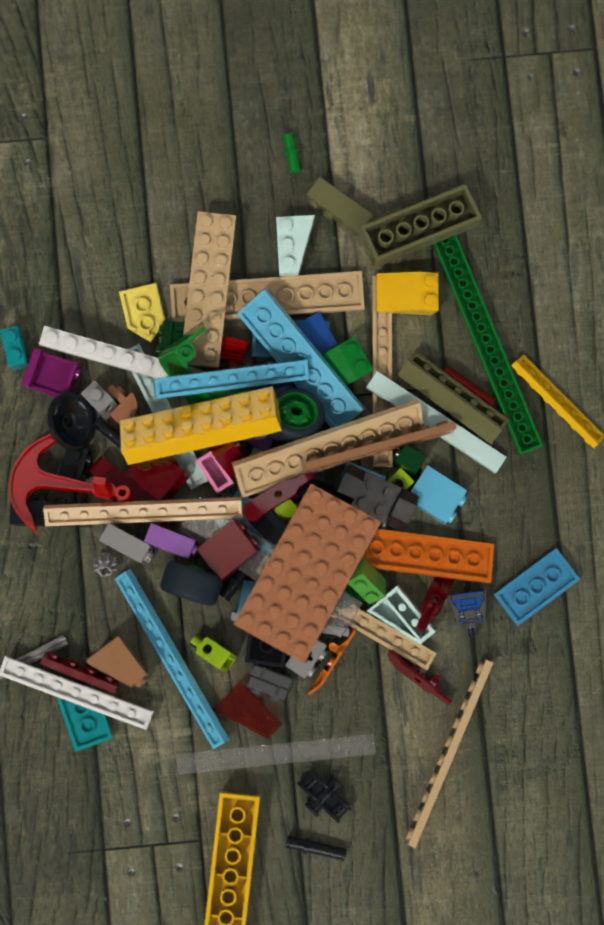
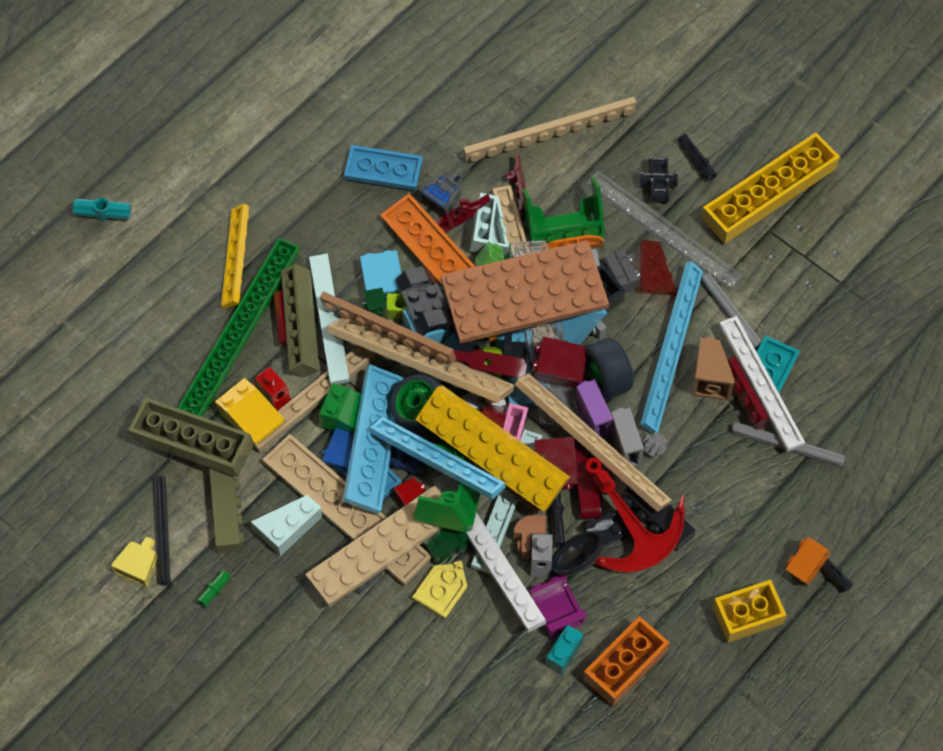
camera: 135 degrees left, 20 degrees down
lime torso [190,634,237,673] -> none
none -> light yellow torso [111,537,158,588]
none -> black axle [154,475,171,586]
none -> red torso [254,367,291,411]
none -> green windscreen [522,177,605,246]
none -> light grey axle [701,273,761,349]

